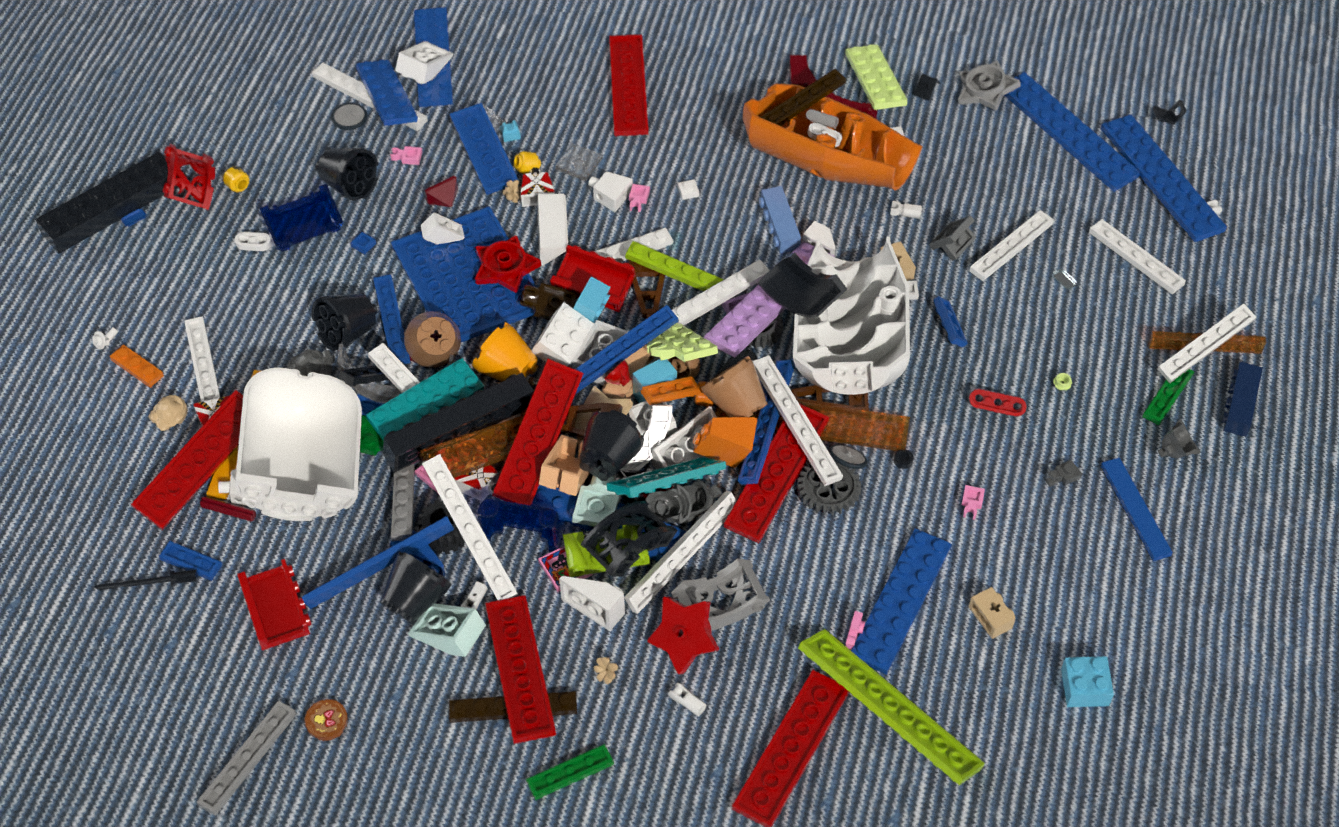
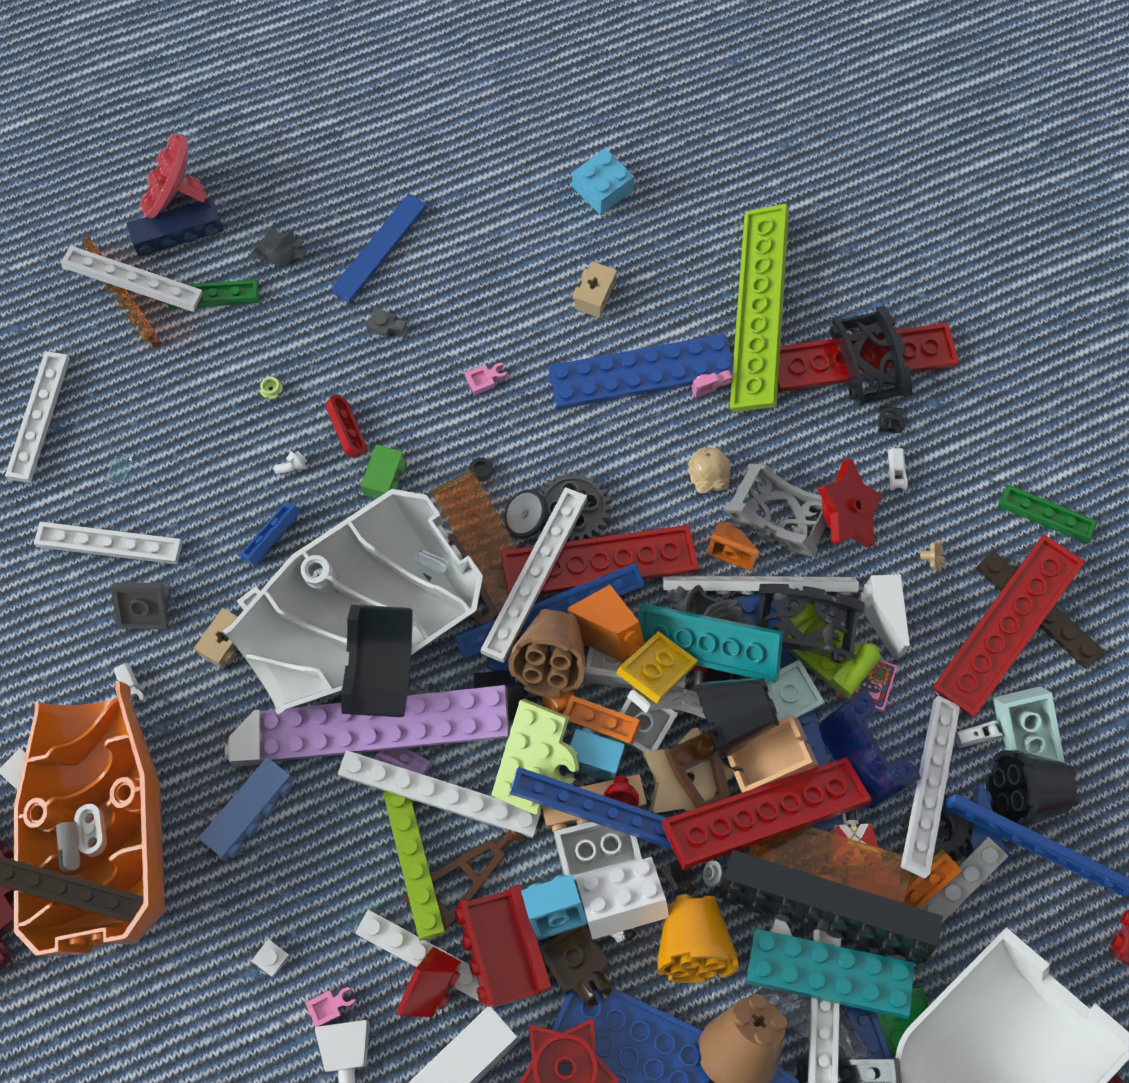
camera: 130 degrees left, 15 degrees up
none -> coral bracket [140,133,207,219]
none -> white plate [274,451,307,474]
none -> bright green brick [361,444,407,499]
none -> red slope [395,946,461,1017]
none -> yellow plate [616,631,698,704]
none -> tan hair [688,447,731,493]
none -> orange slope [707,522,759,571]
none -> black fence [830,306,912,406]
none -> black bracket [878,406,908,434]
none -> orange plate [888,849,963,908]

